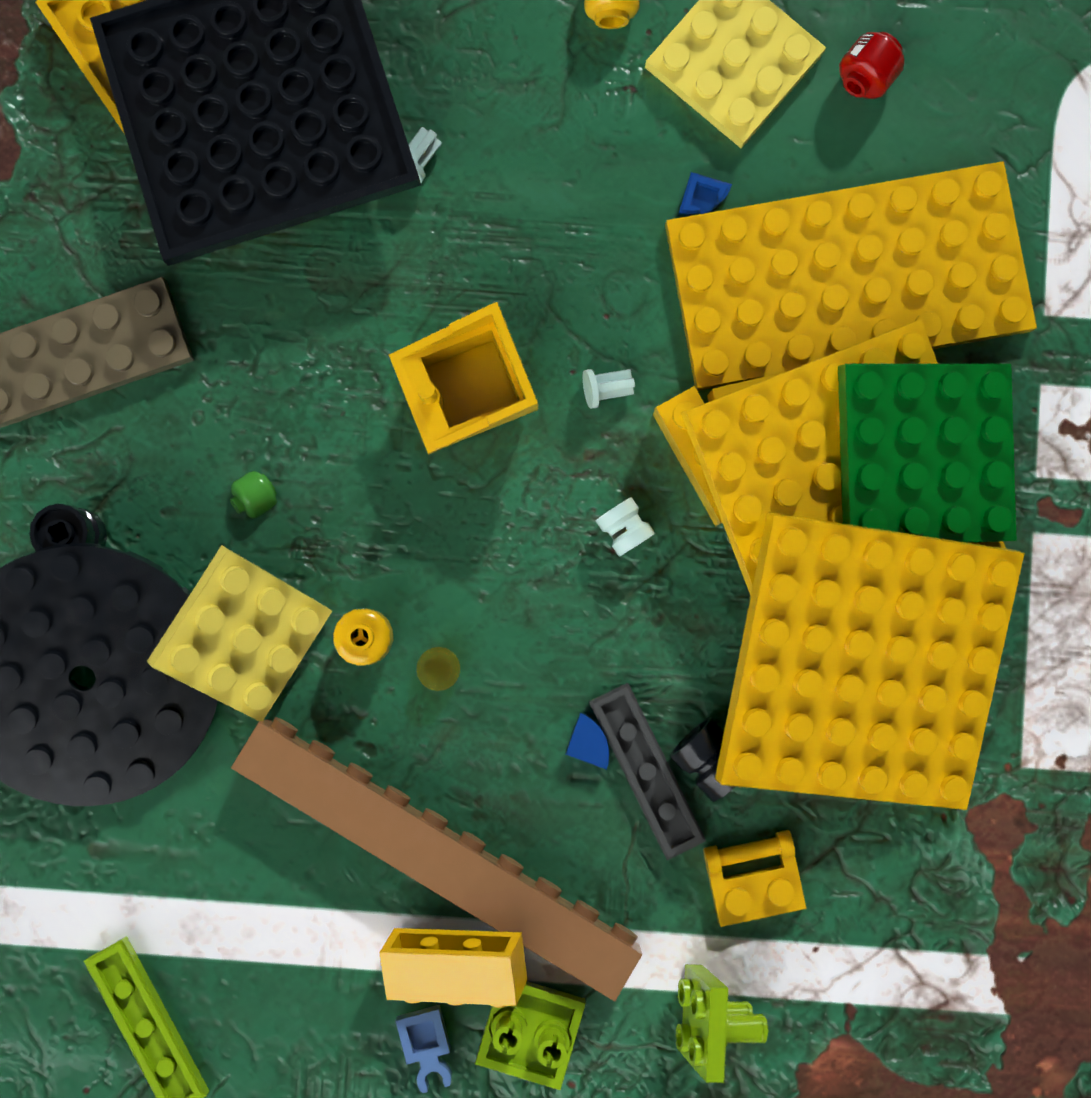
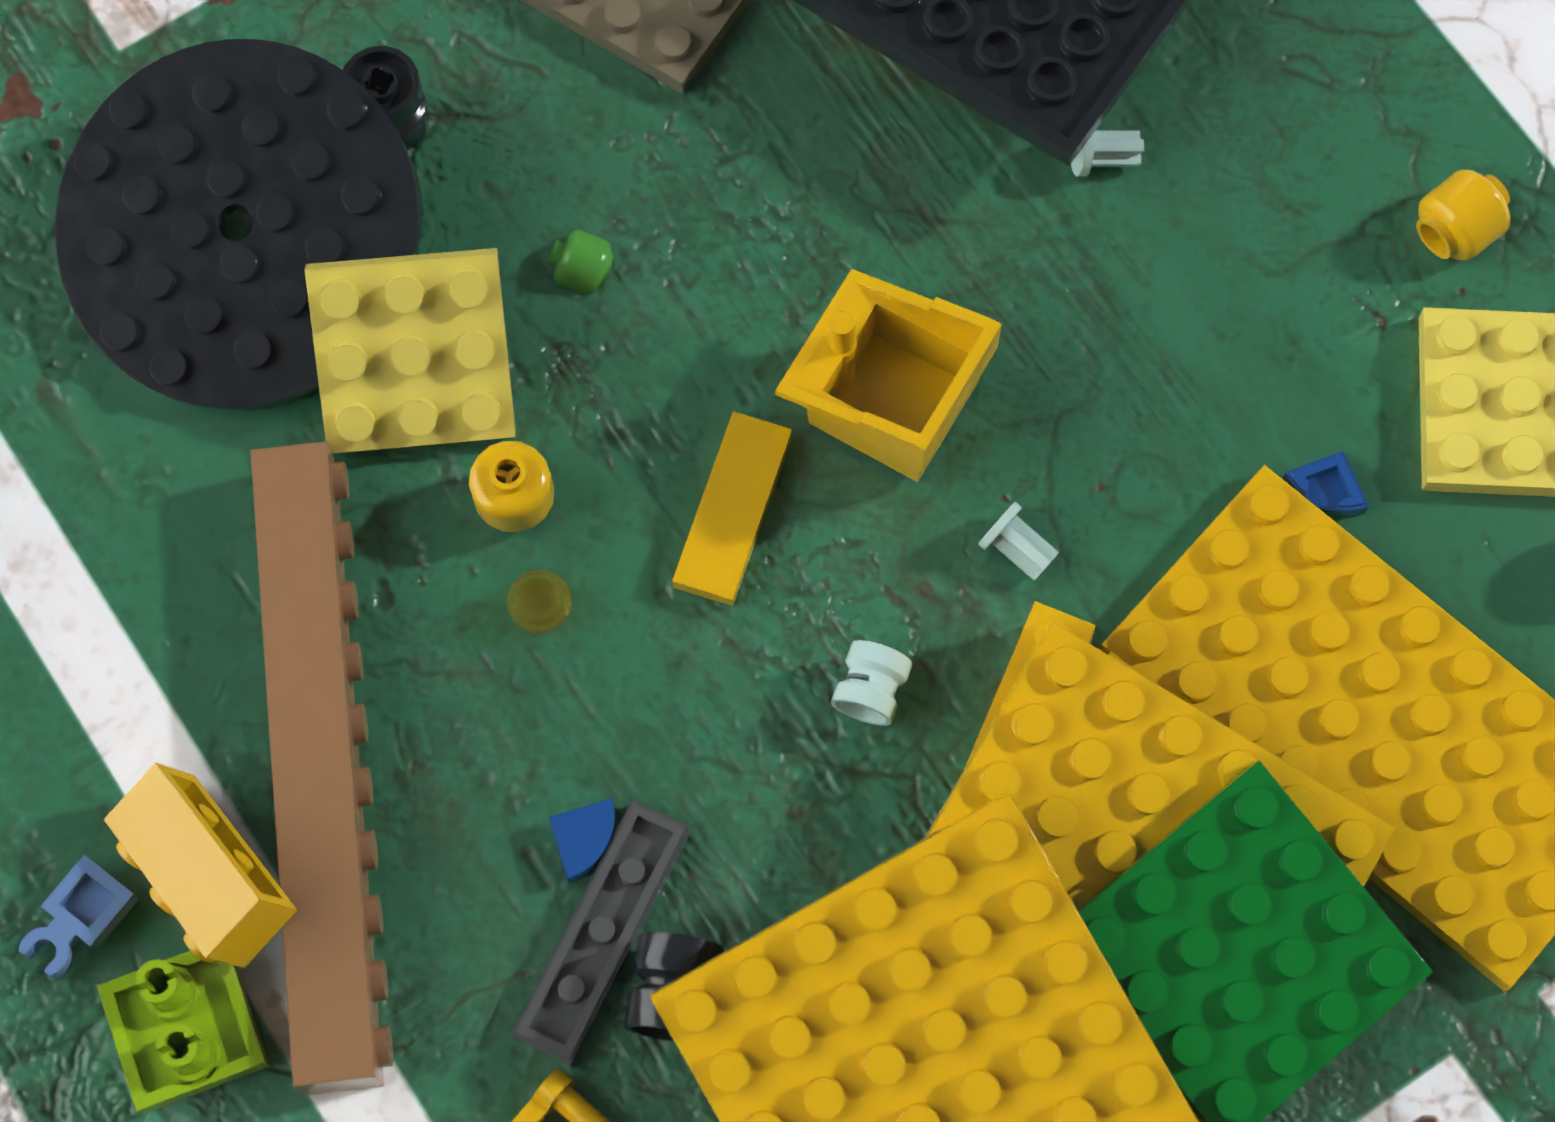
camera: 55 degrees right, 15 degrees down
none -> yellow tile [672,411,792,607]

